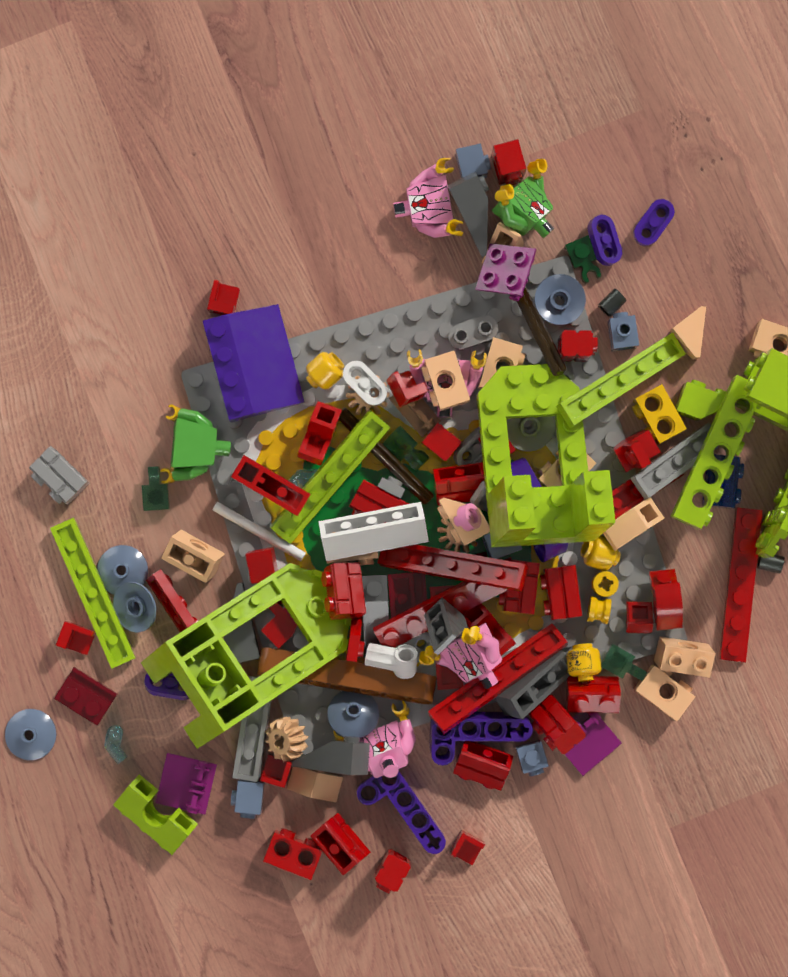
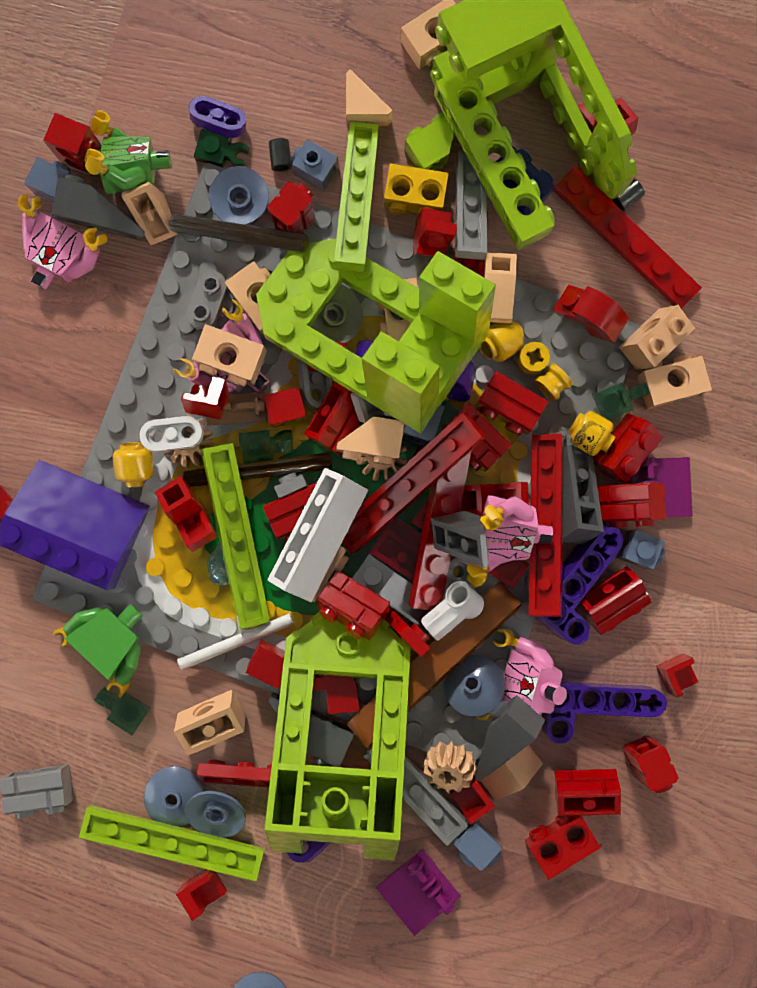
camera: 50 degrees left, 0 degrees up
dark red plate [54,667,118,726] -> none
clear light blue arm [104,725,128,765] -> none
lime arch [113,774,198,855] -> none
red slope [231,455,311,516] -> none
bright pink tile [454,503,481,531] -> none
magenta hinge [475,243,536,301] -> none
red slope [626,601,653,633] -> none
dark purple plate [633,199,675,246] -> none

